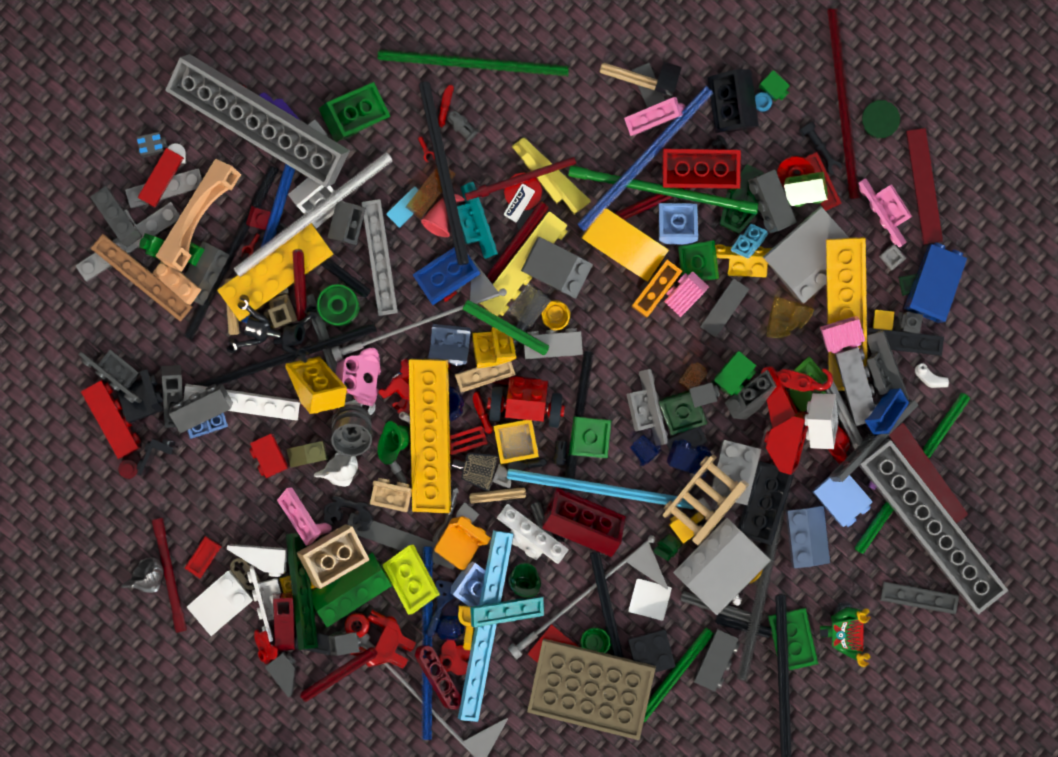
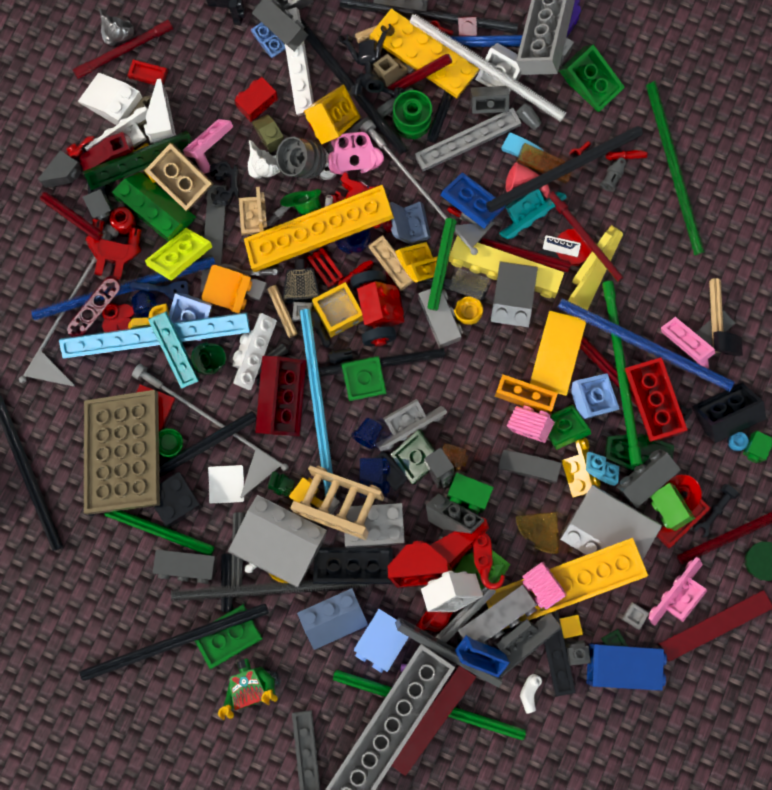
camera: 75 degrees right, 10 degrees down
none -> dark grey cone [516,102,542,130]

